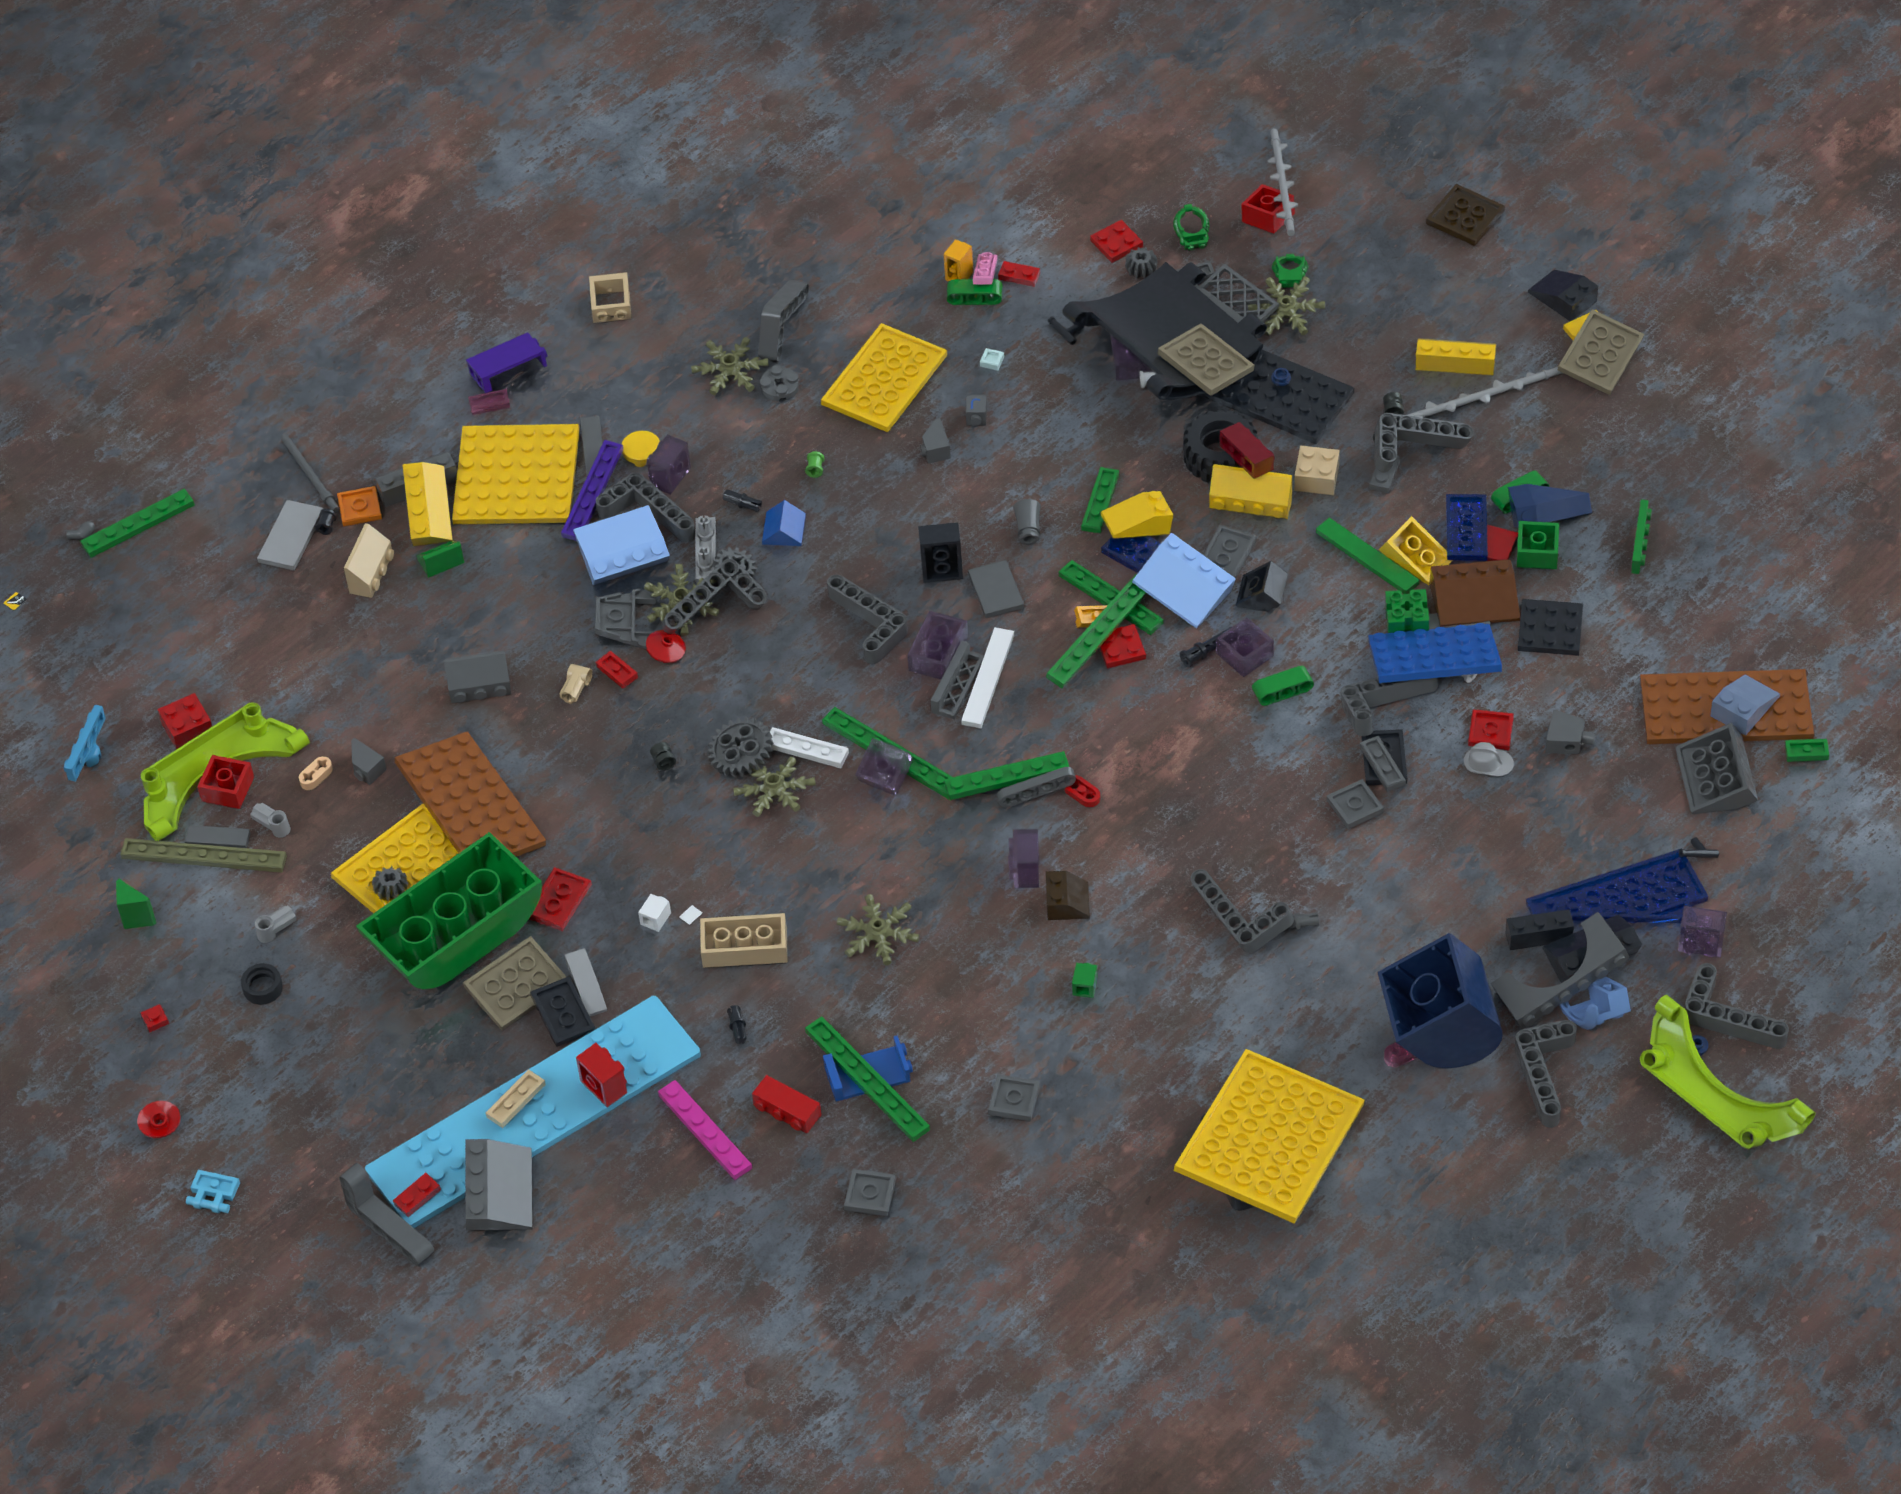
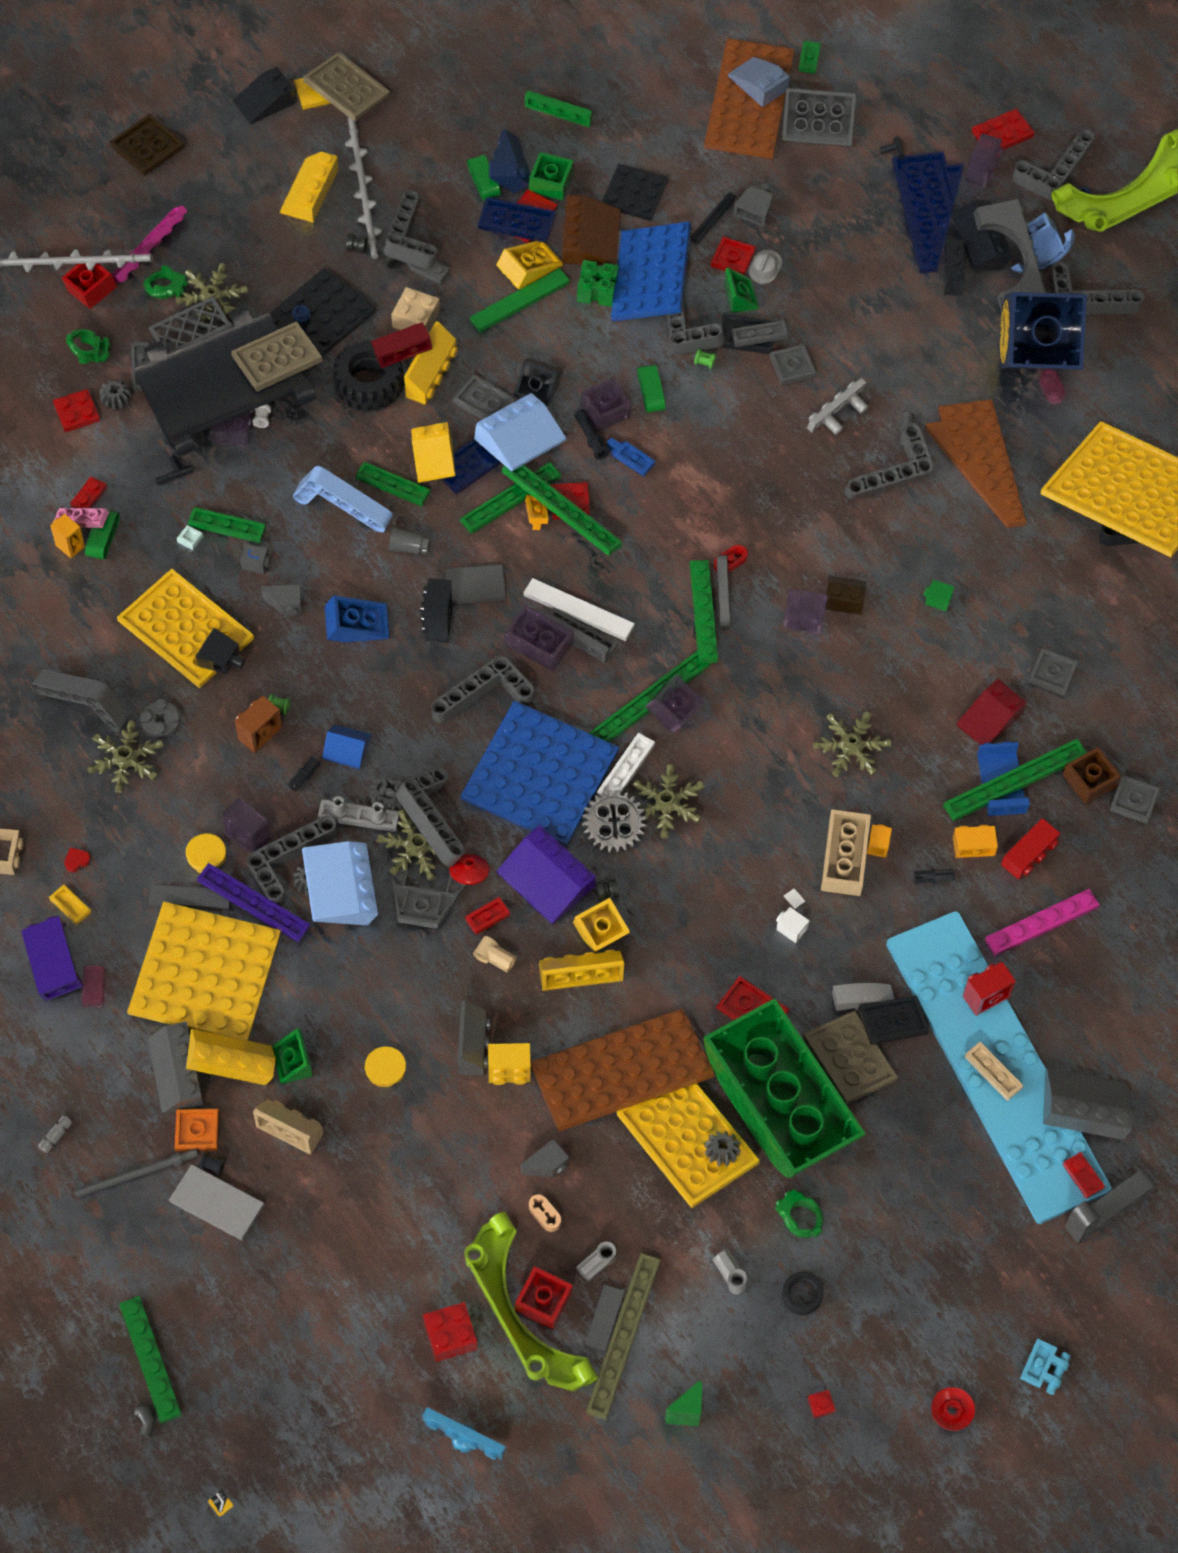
camera: 85 degrees left, 10 degrees up
none -> light grey axle [38,1115,72,1153]
none -> yellow tile [49,884,92,926]
none -> red tile [64,847,91,872]
none -> dark pink plate [111,205,187,283]
none -> green plate [188,507,266,544]
none -> black torso [195,628,246,674]
none -> dark orange brick [235,695,282,753]
none -> light blue beam [293,466,393,532]
none -> blue slope [325,595,389,642]
none -> yellow tile [365,1046,406,1087]
none -> blue plate [460,701,619,847]
none -> yellow brick [488,1043,530,1085]
none -> dark purple slope [496,825,596,925]
none -> yellow slope [539,950,624,991]
none -> yellow slope [573,898,630,952]
none -> blue hinge [607,437,655,477]
none -> black axle [691,192,736,245]
none -> bright green bush [694,349,717,369]
none -> green slope [724,267,759,313]
none -> green piece [775,1189,823,1238]
none -> light grey plate [807,378,869,435]
none -> light orange brick [867,824,892,858]
none -> dark orange wing [925,399,1026,528]
none -> light orange brick [953,825,998,858]
none -> dark red slope [956,678,1027,745]
none -> red plate [971,108,1035,156]
none -> reddish brown brick [1063,747,1121,805]

